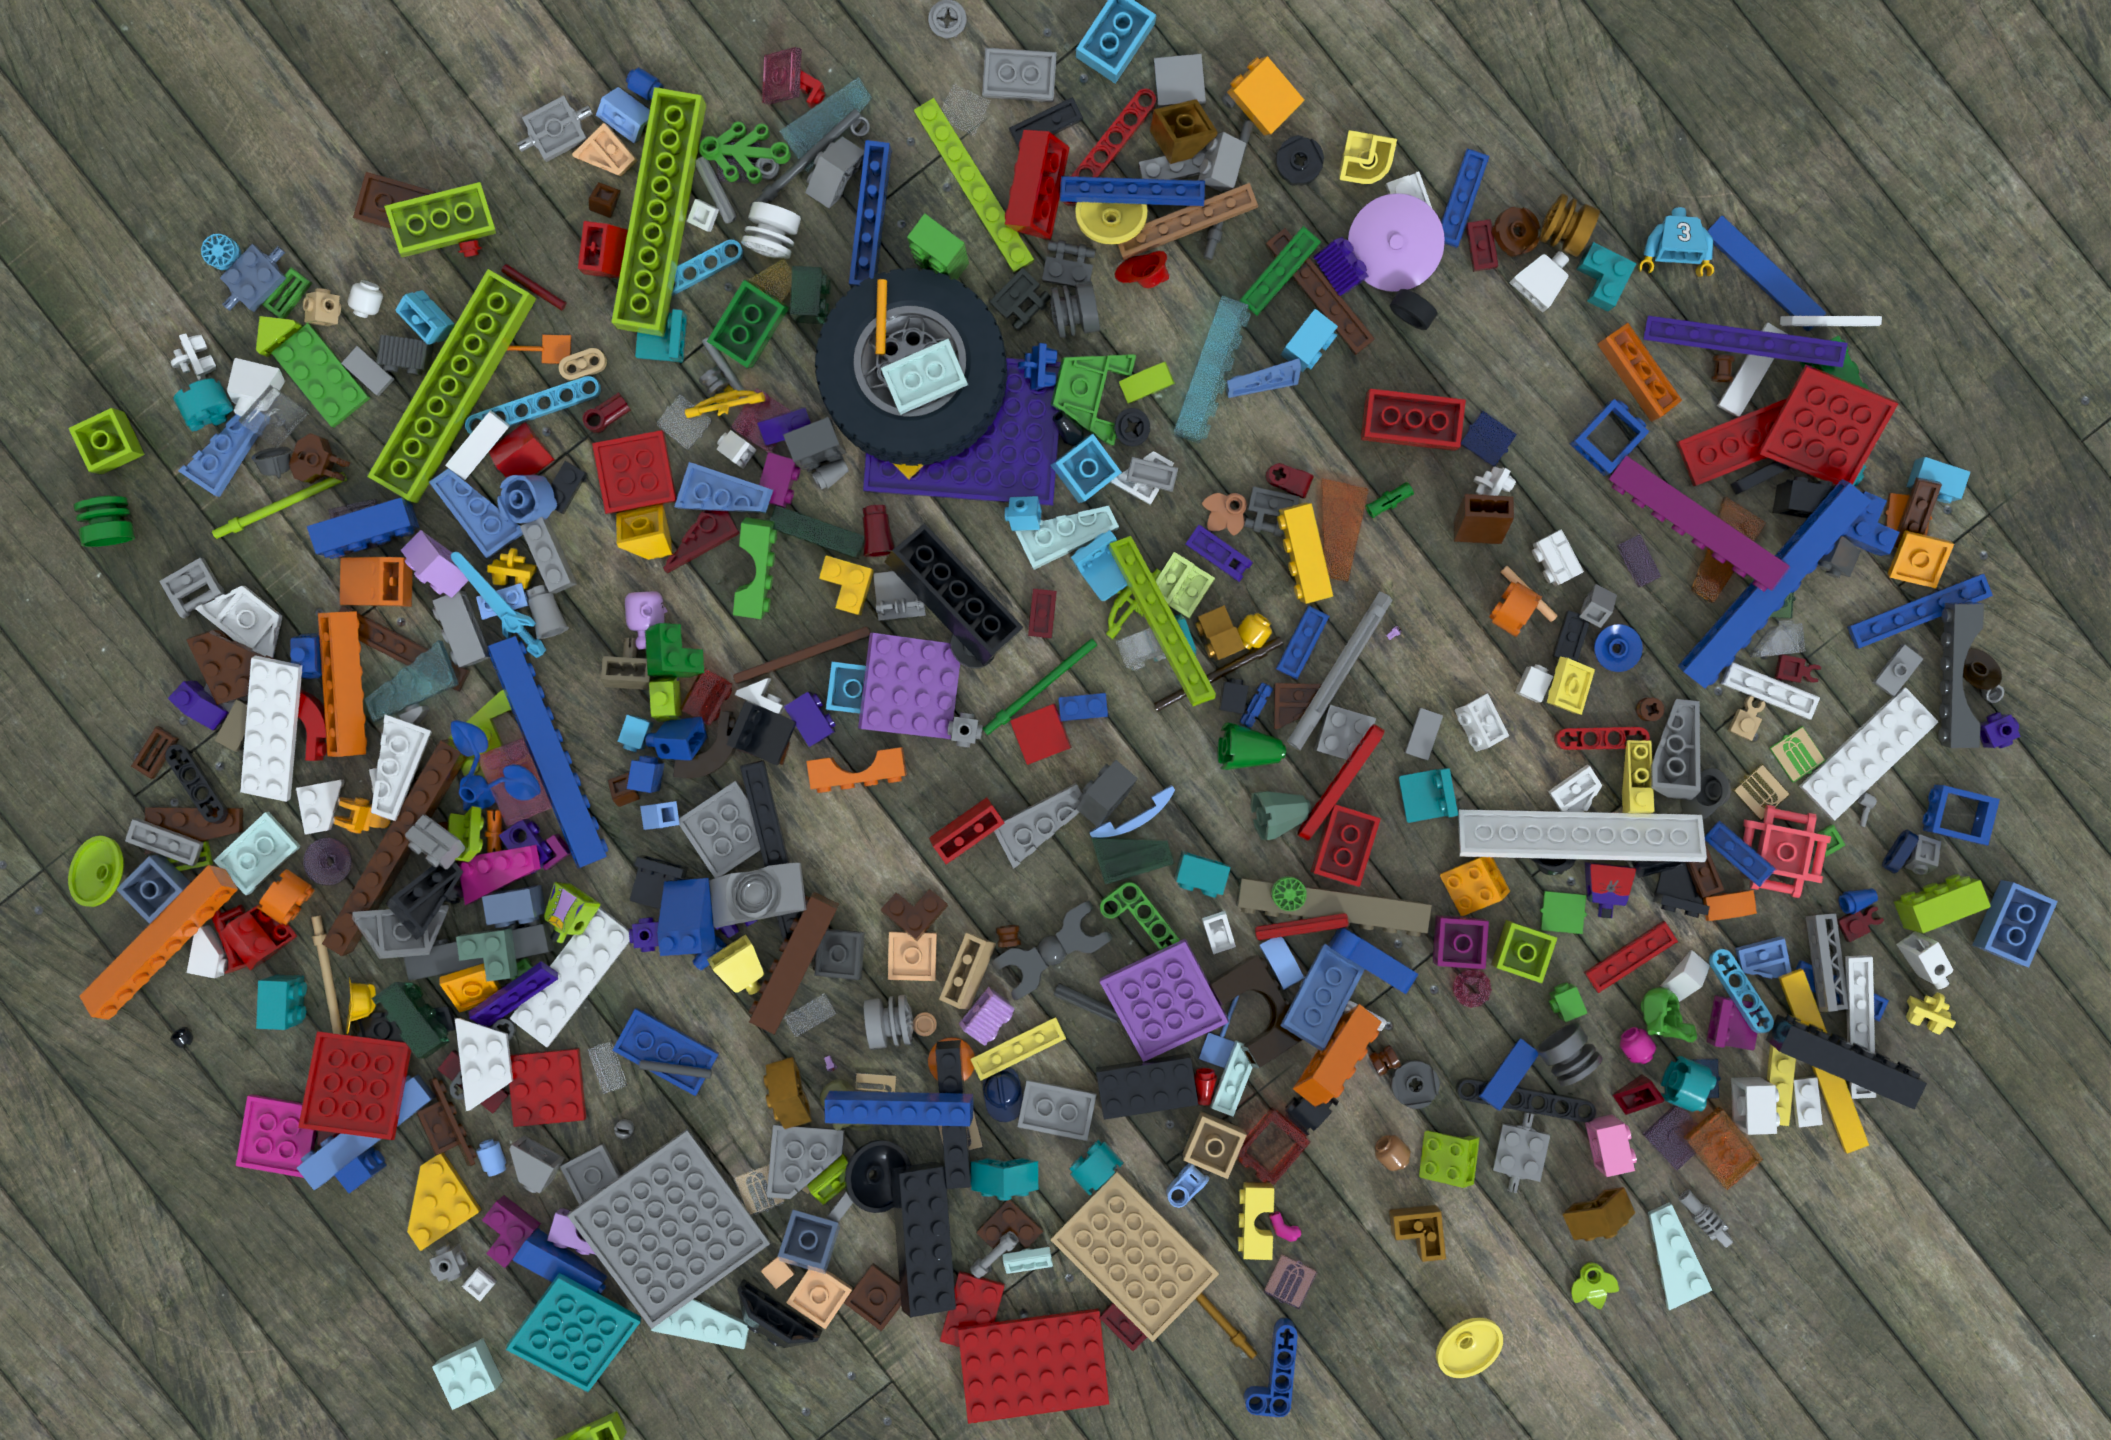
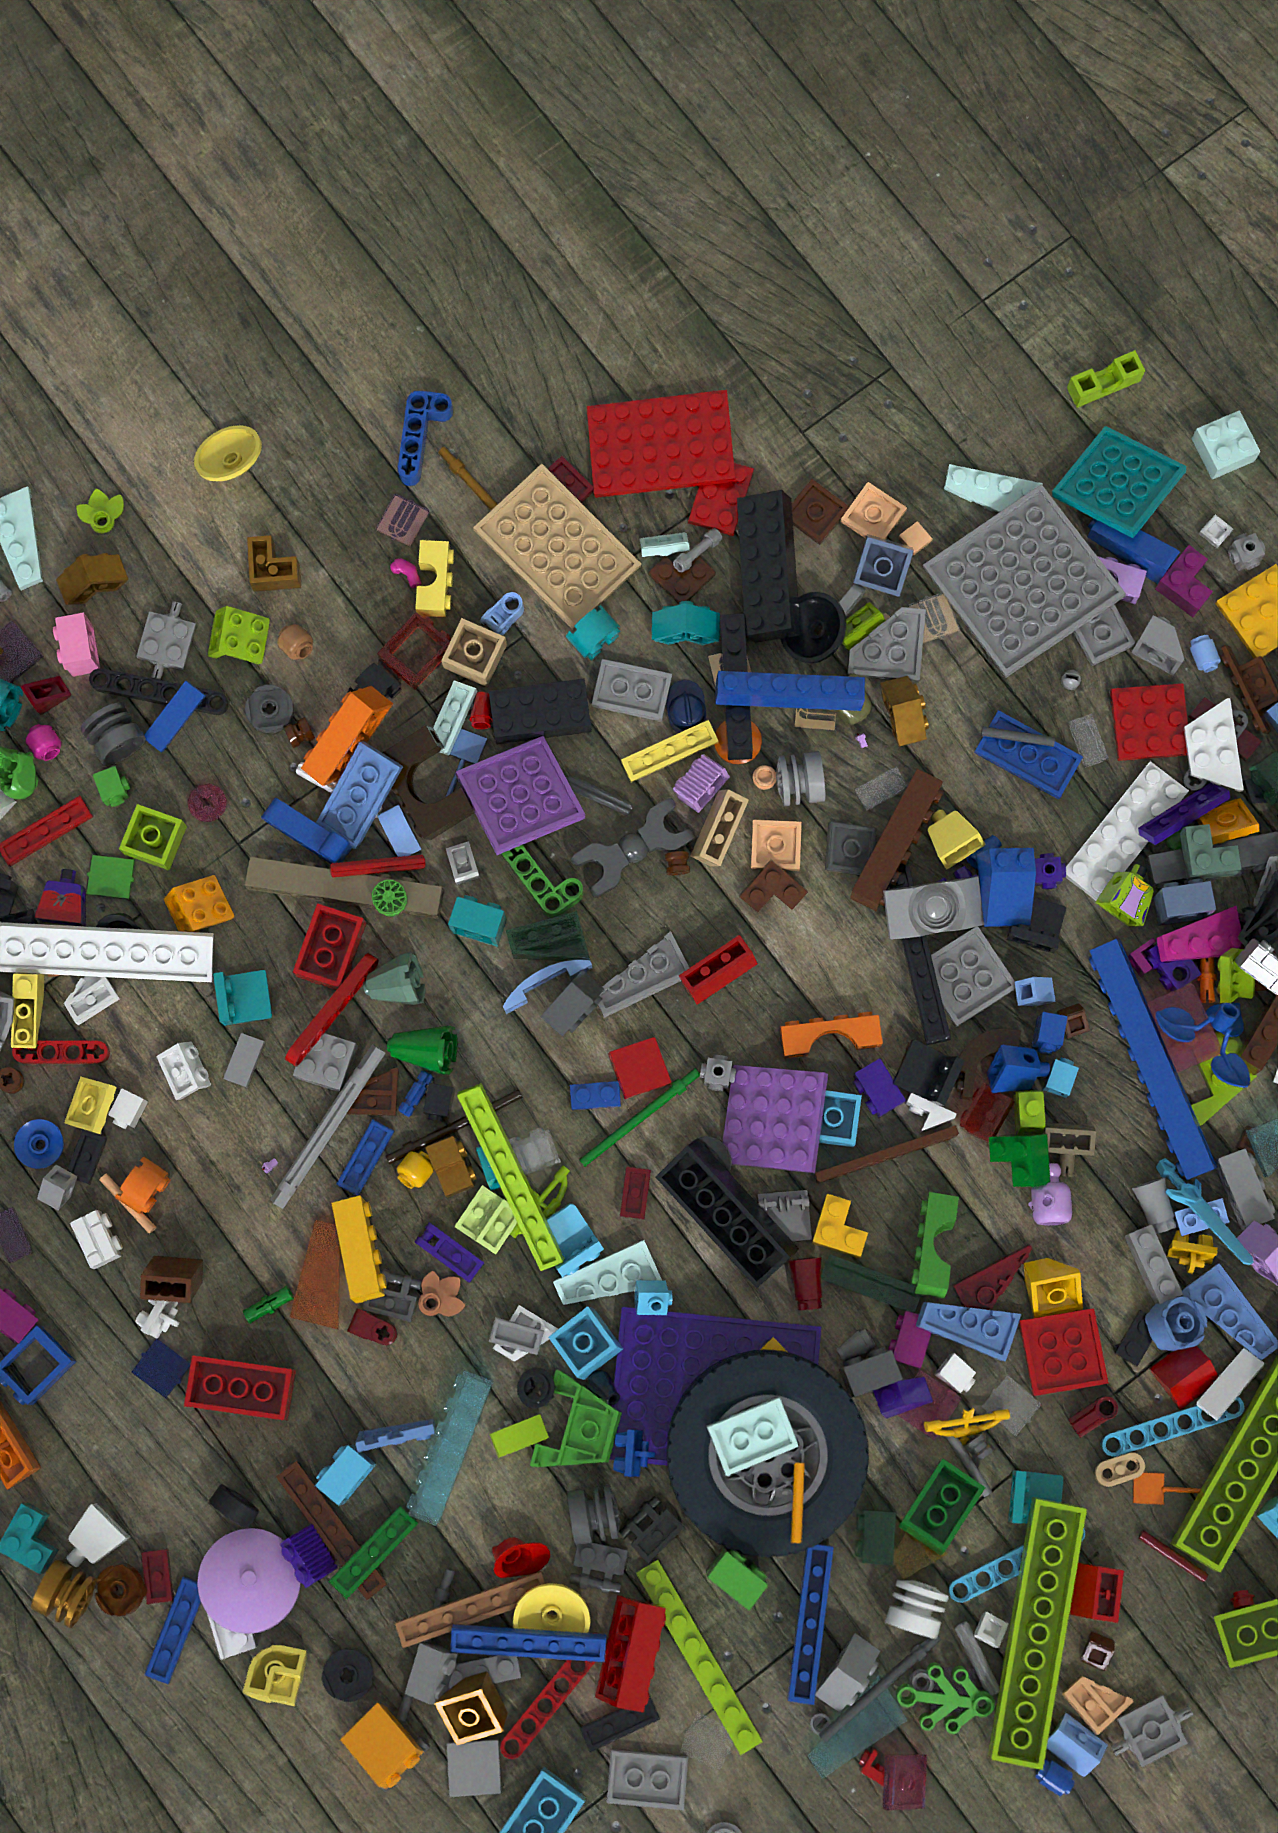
camera: 175 degrees left, 10 degrees down
black wedge [737,1279,822,1348] -> none
magenta brick [1432,915,1489,969] -> none

